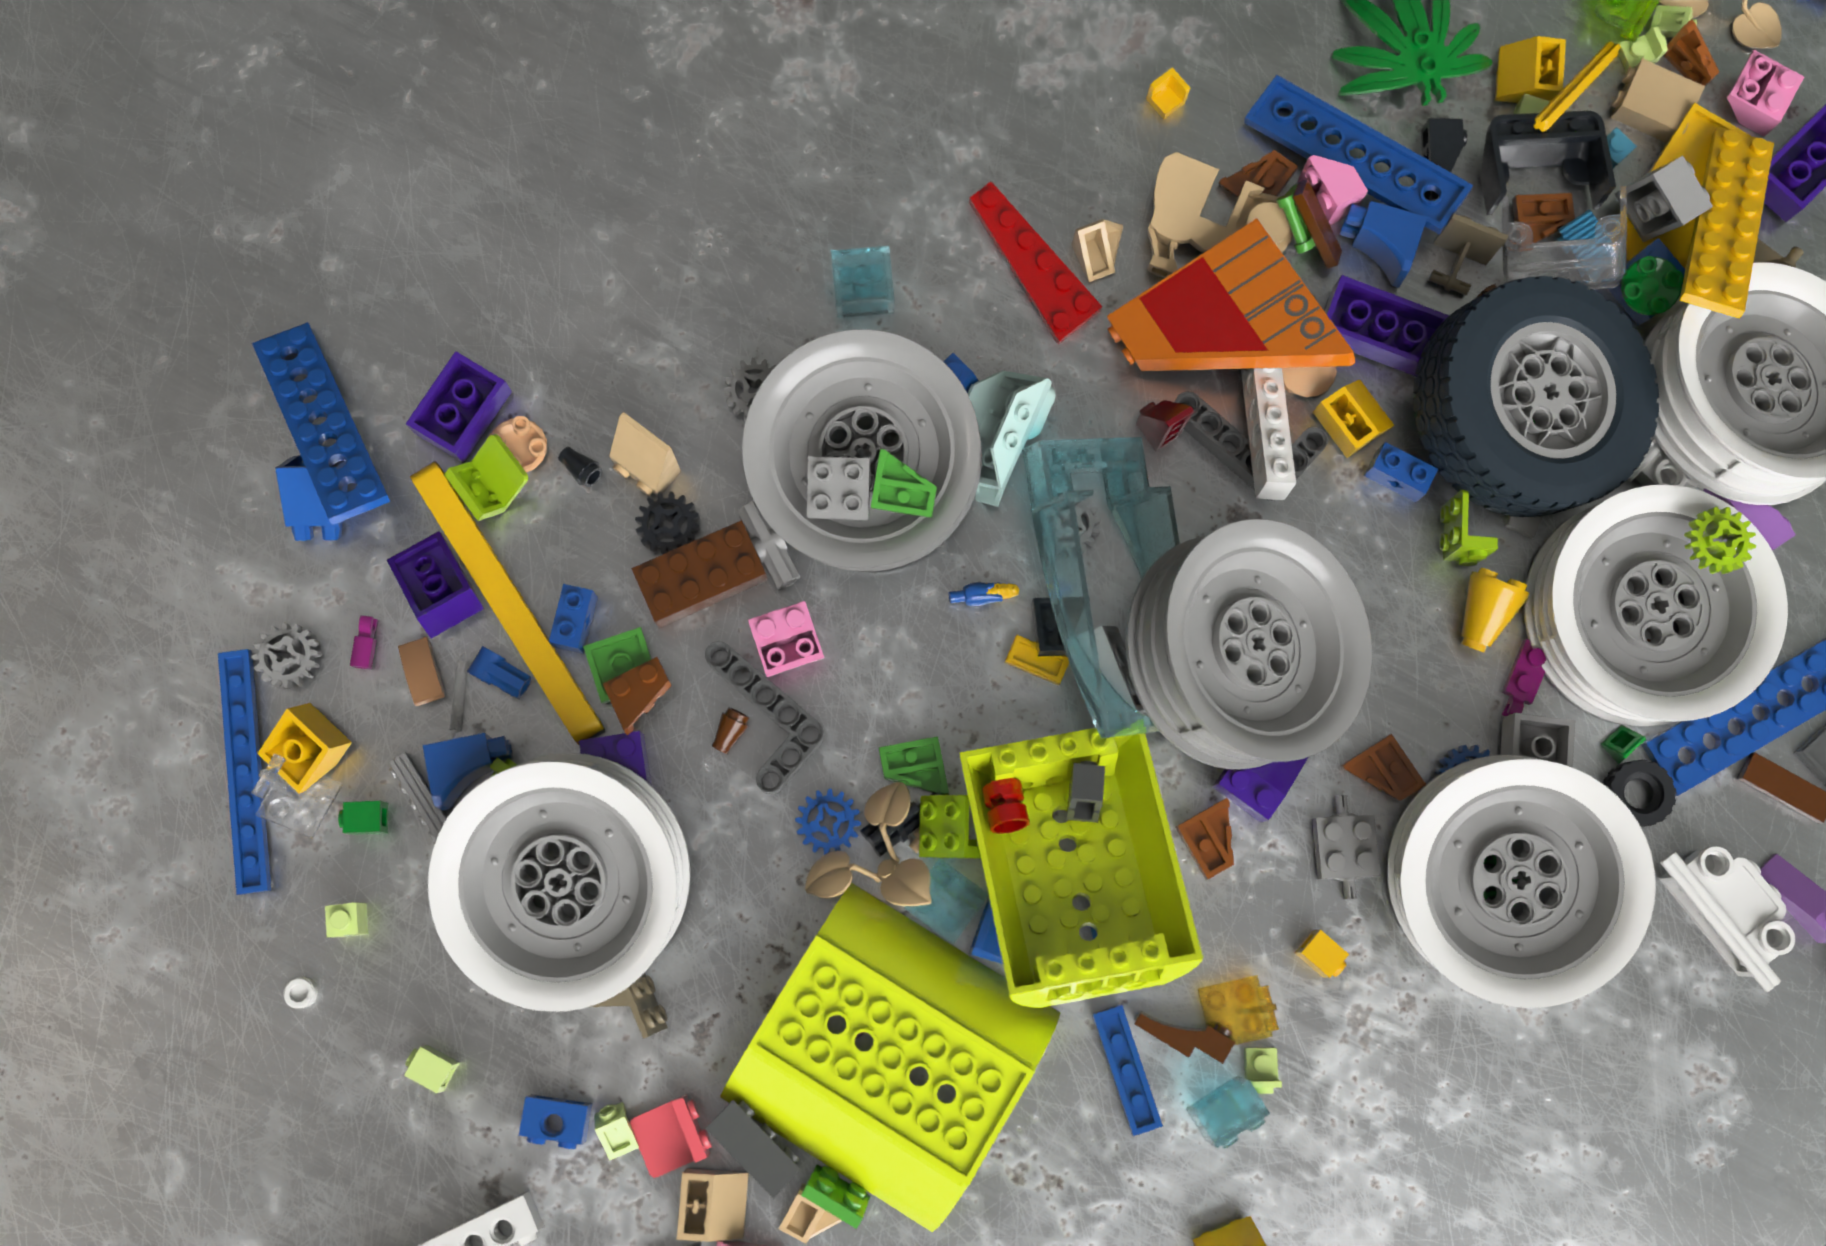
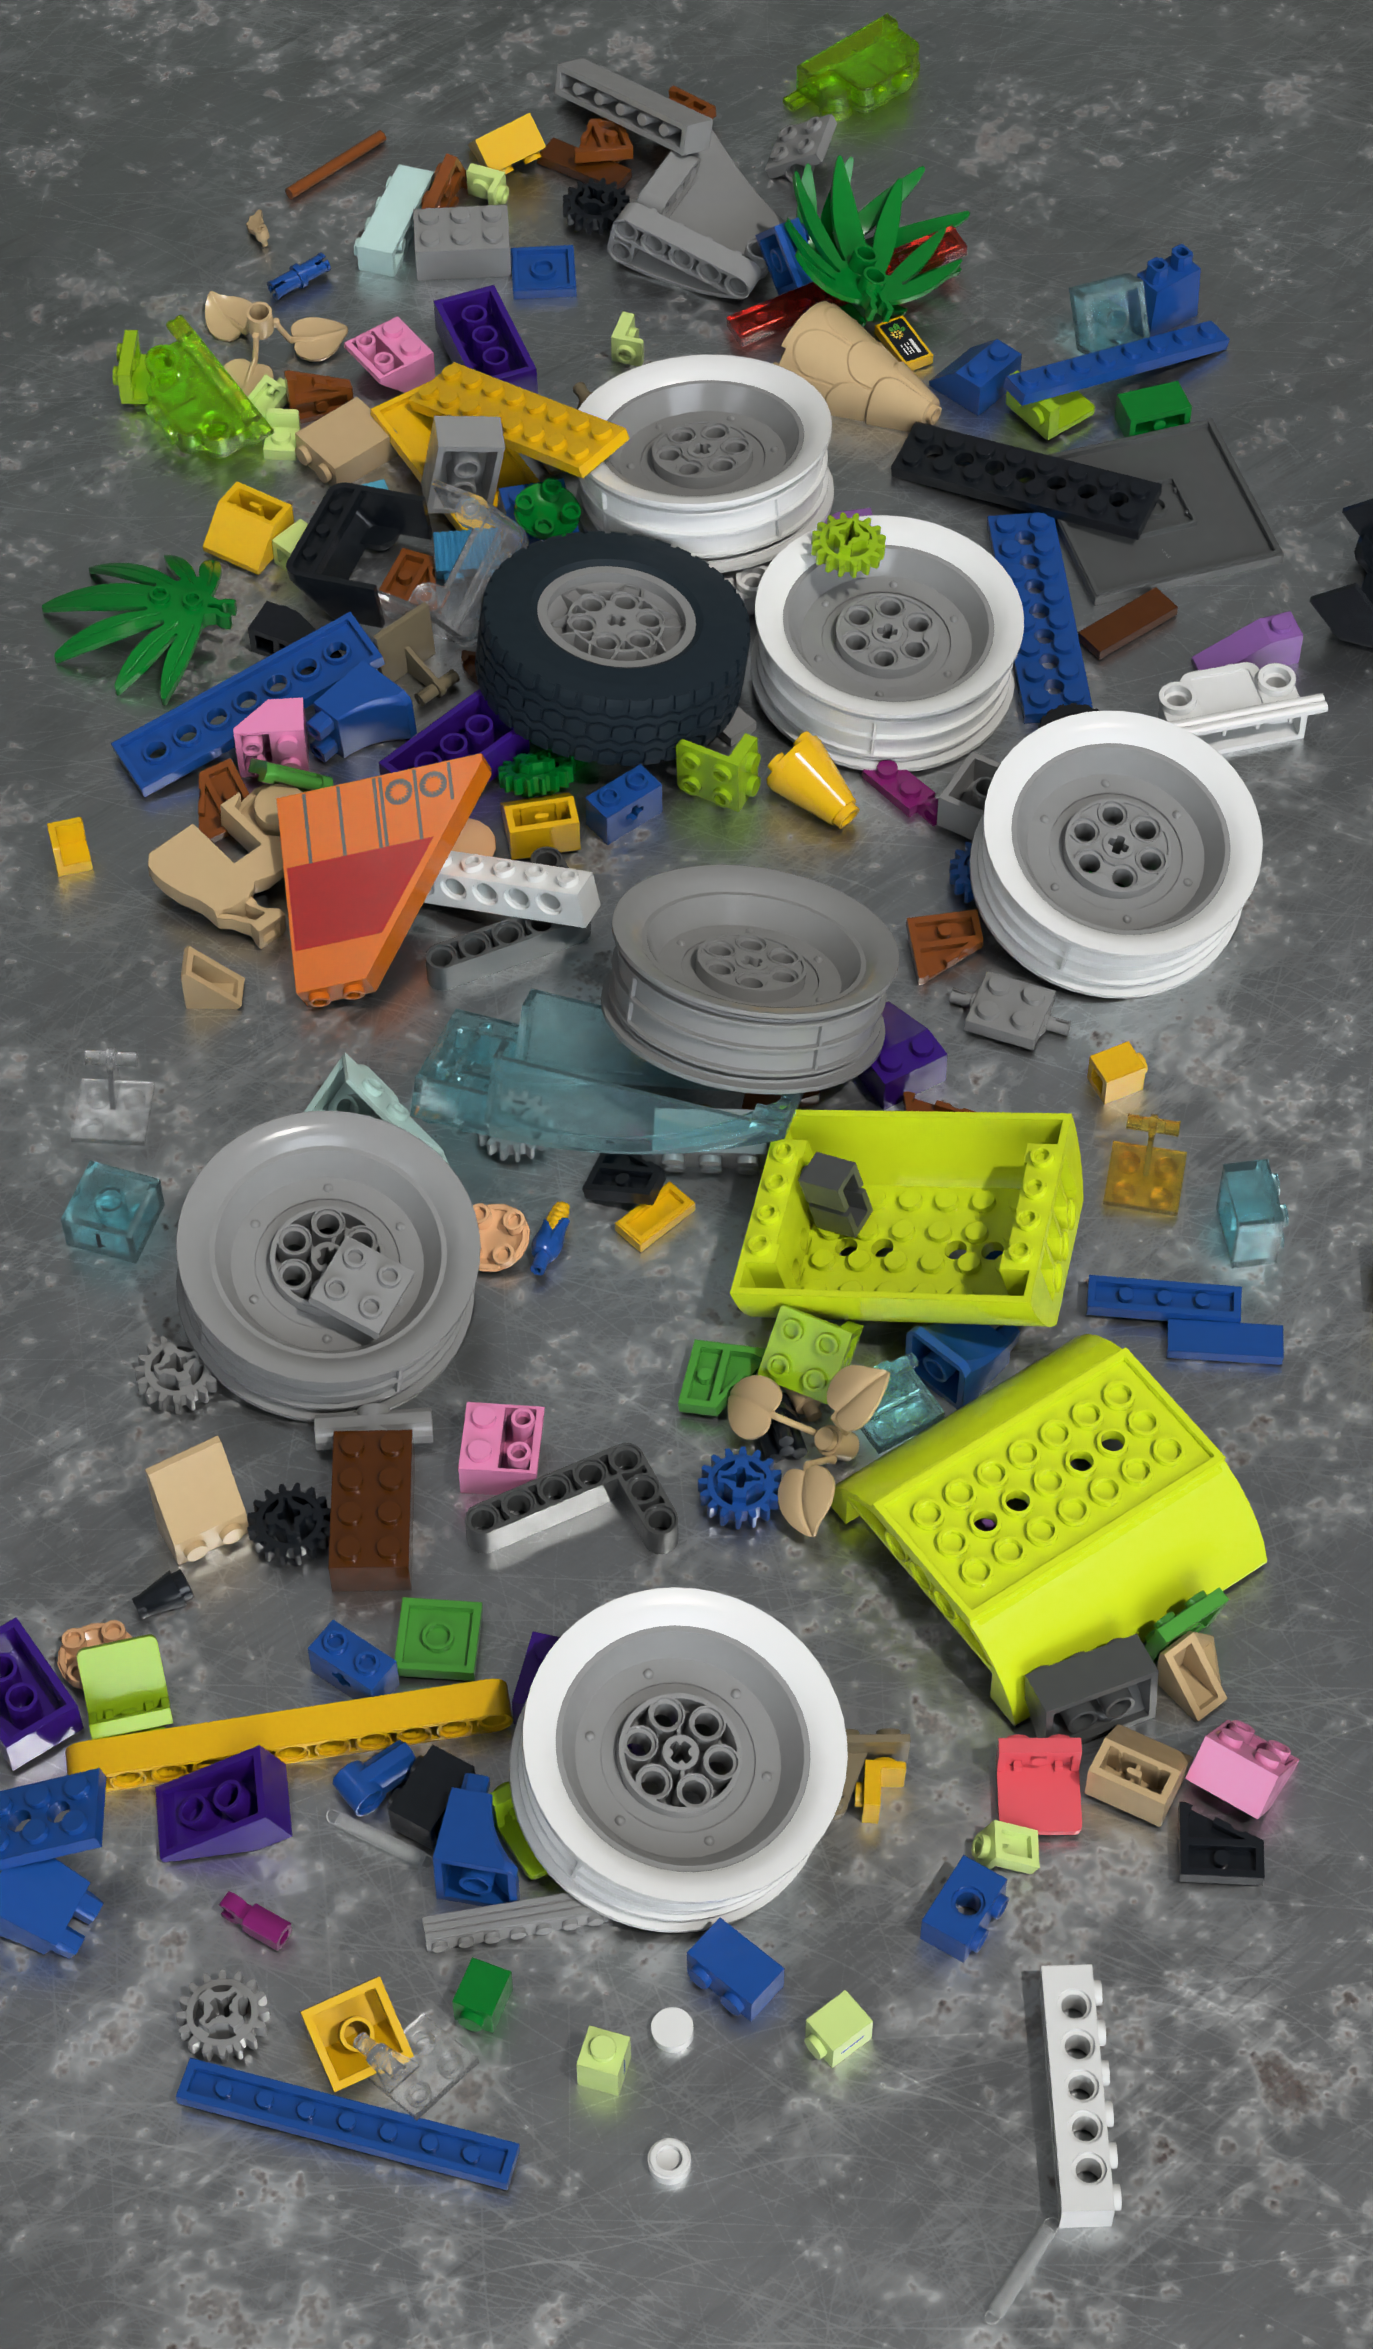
camera: 60 degrees left, 25 degrees down
medium nougat slope [398,637,445,707] -> none
dark orange wing [603,657,671,735] -> none
reddish brown cone [712,707,750,754] -> none
bright green wing [871,449,937,518] -> none
red wing [969,181,1103,345] -> none
red wheel [982,778,1030,834] -> none
reddish brown slope [1135,1011,1236,1064] -> none
dark red slope [1136,400,1194,451] -> none
yellowish green bracket [1244,1047,1282,1094] -> none
reddish brown tile [1293,179,1342,269] -> none
yellow axle [1533,41,1621,132] -> none
green slope [1601,725,1646,764] -> none
none -> clear plate [71,1047,155,1146]
none -> black brick [387,1744,475,1850]
none -> light nougat dish [473,1203,530,1272]
none -> green gear [498,750,574,798]
none -> white tile [651,2007,694,2053]
none -> blue brick [687,1917,785,2022]
none -> yellow bracket [854,1757,906,1824]
none -> blue tile [1167,1319,1284,1365]

